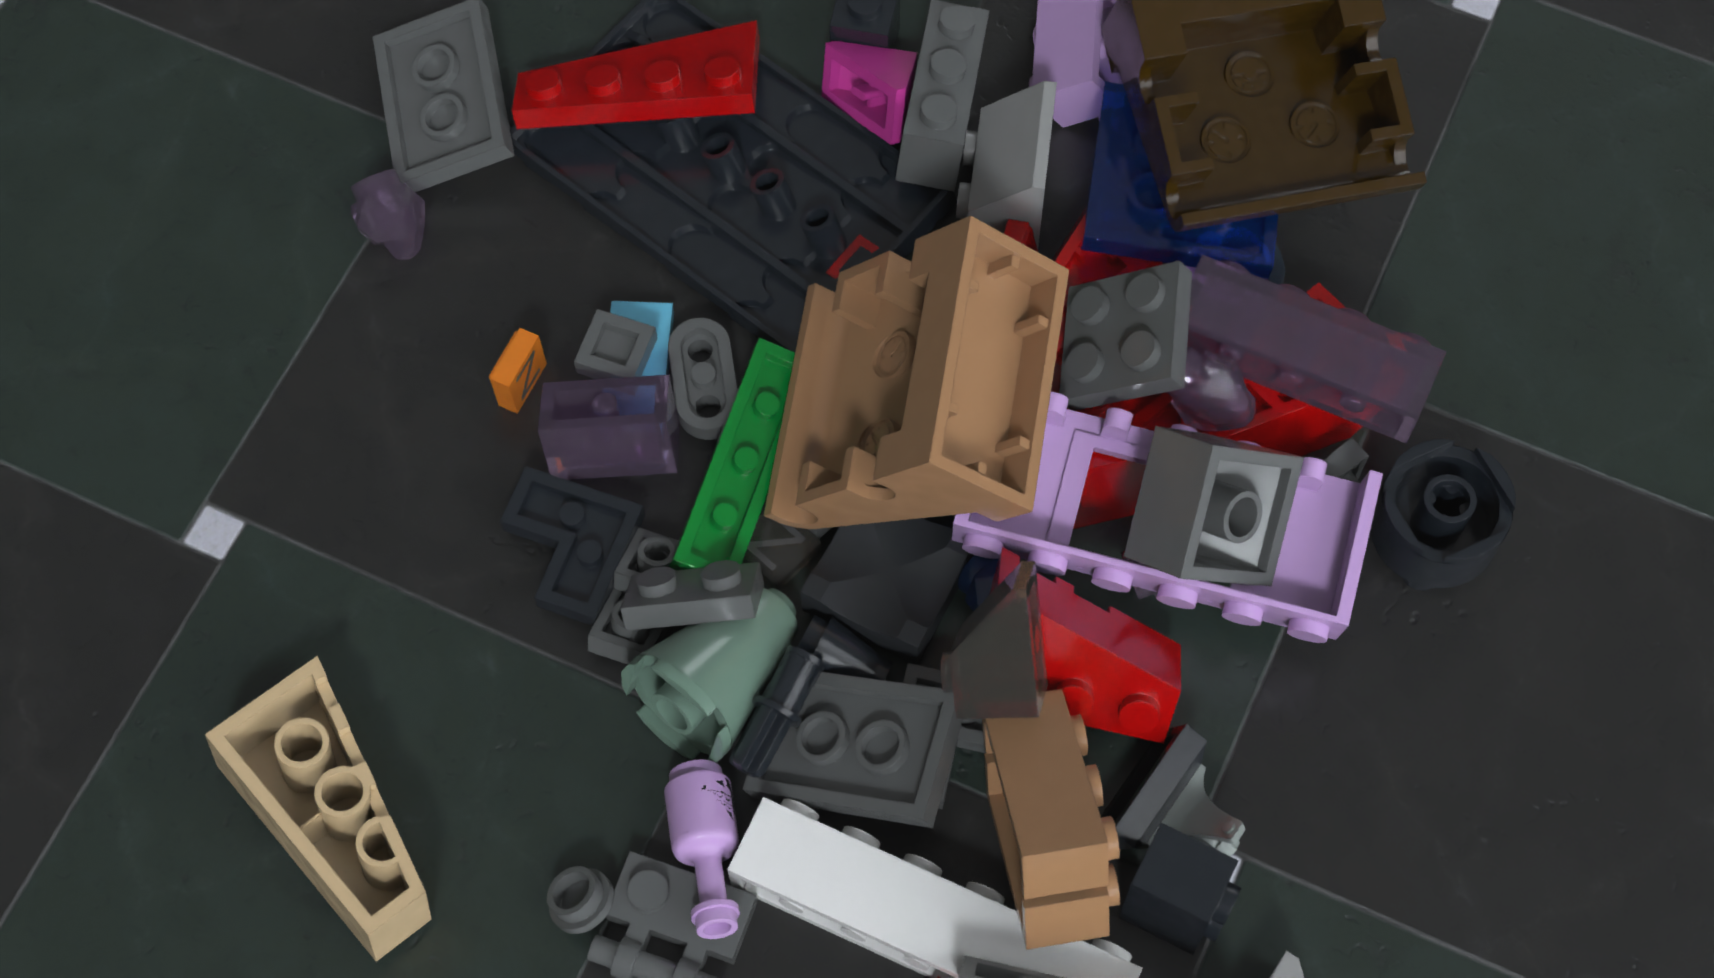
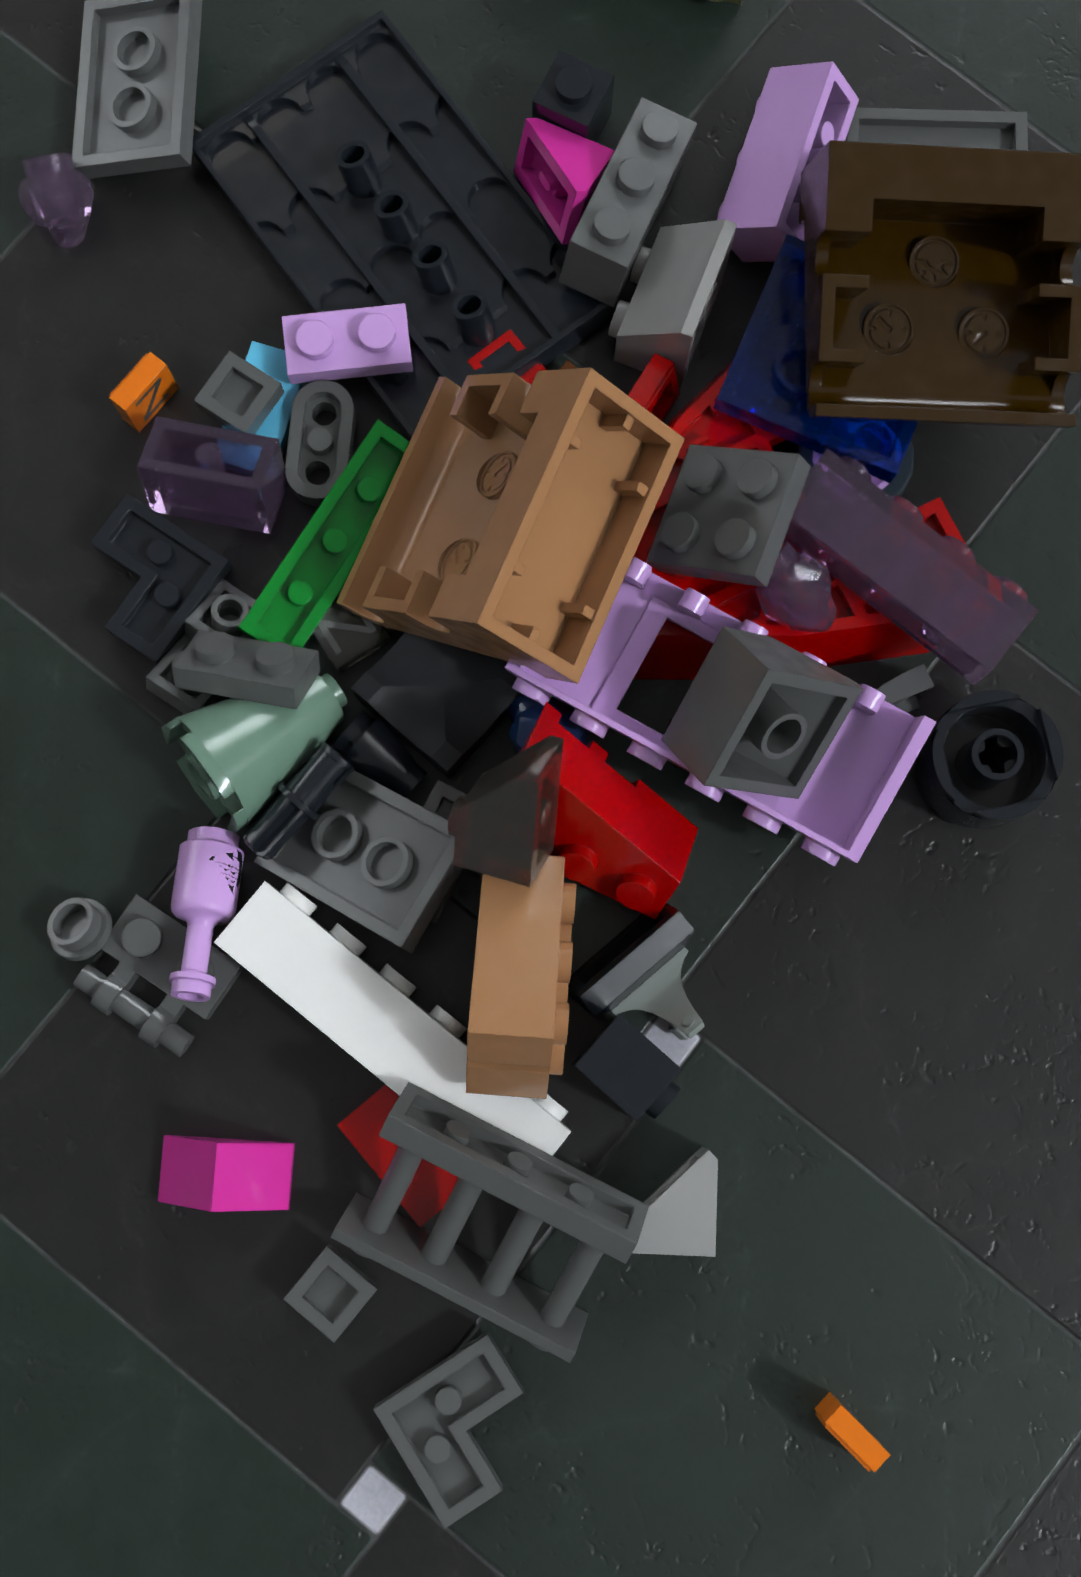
camera: 10 degrees right, 15 degrees up
red wing [512,20,760,129] -> none
none -> lavender plate [282,303,413,384]

